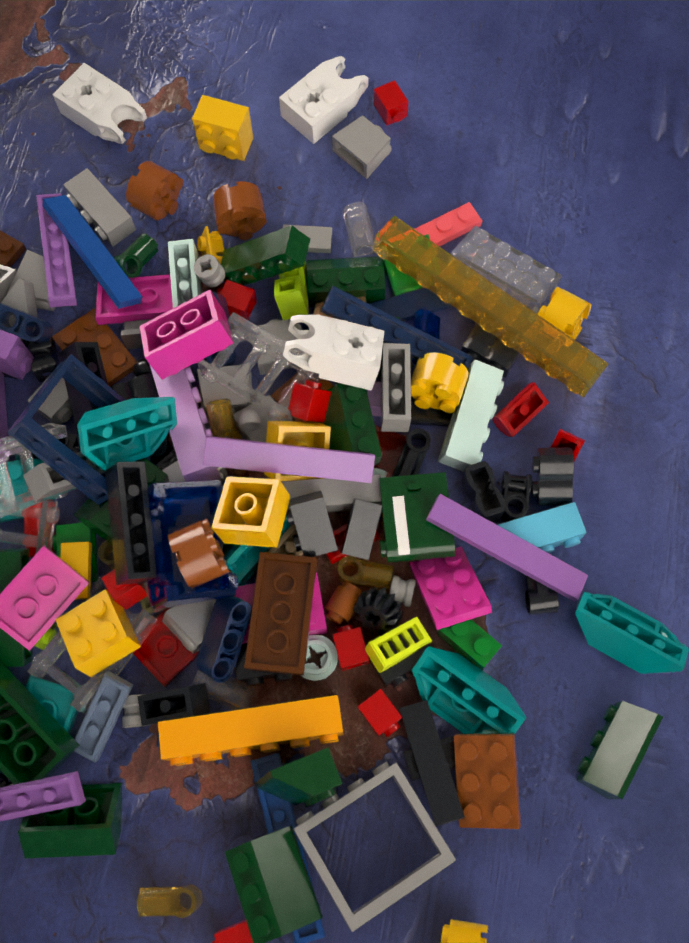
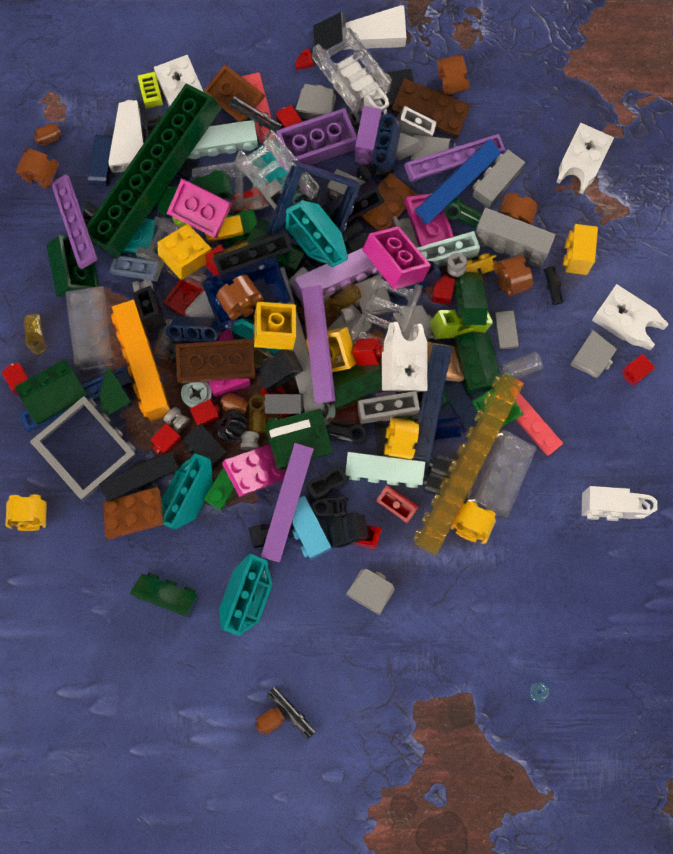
camera: 75 degrees right, 5 degrees up
neon yellow slope [365,617,432,673] -> none
none -> clear brick [66,286,116,370]
none -> light grey wheel [163,407,190,433]
none -> light grey torso [346,569,395,616]
none -> light grey brick [475,207,556,267]
none -> black pin [543,266,564,305]
none -> white brick [582,486,657,521]

